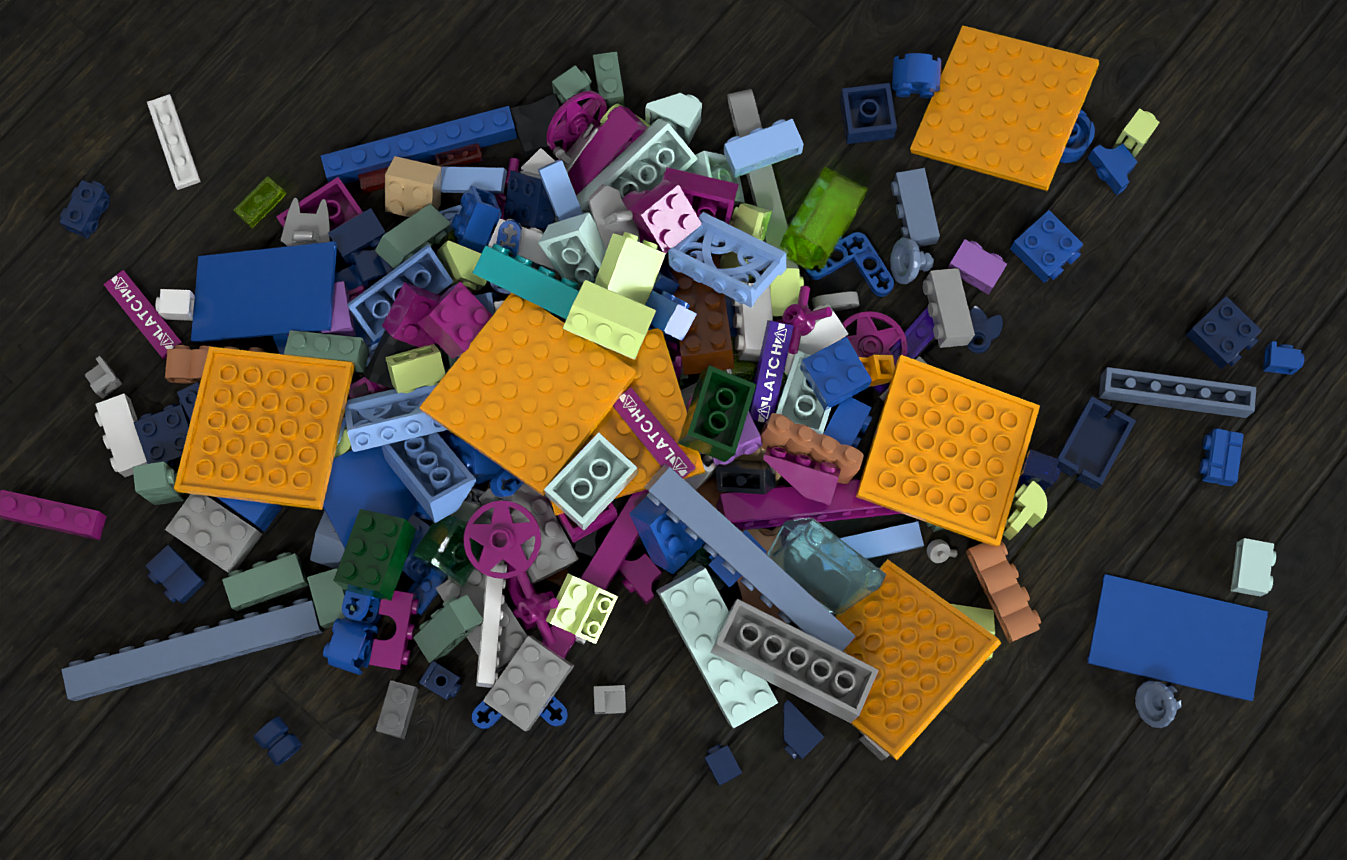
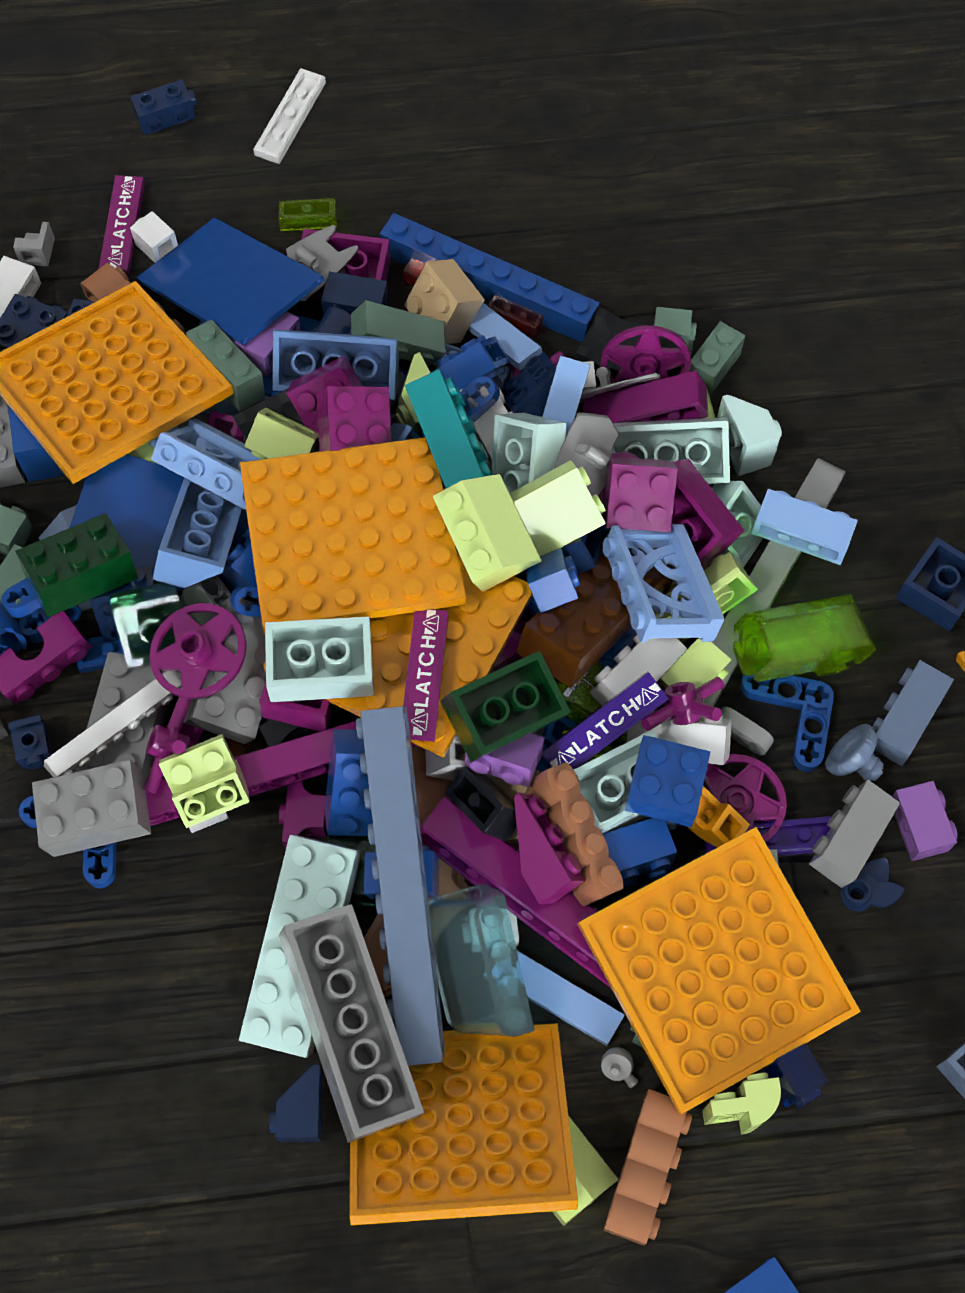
camera: 45 degrees right, 10 degrees down
sand green brick [413,595,484,663] -> none
light grey panel [594,685,626,714] -> none
dark blue brick [704,744,742,786] -> none
dark blue piece [1052,396,1136,490] -> none

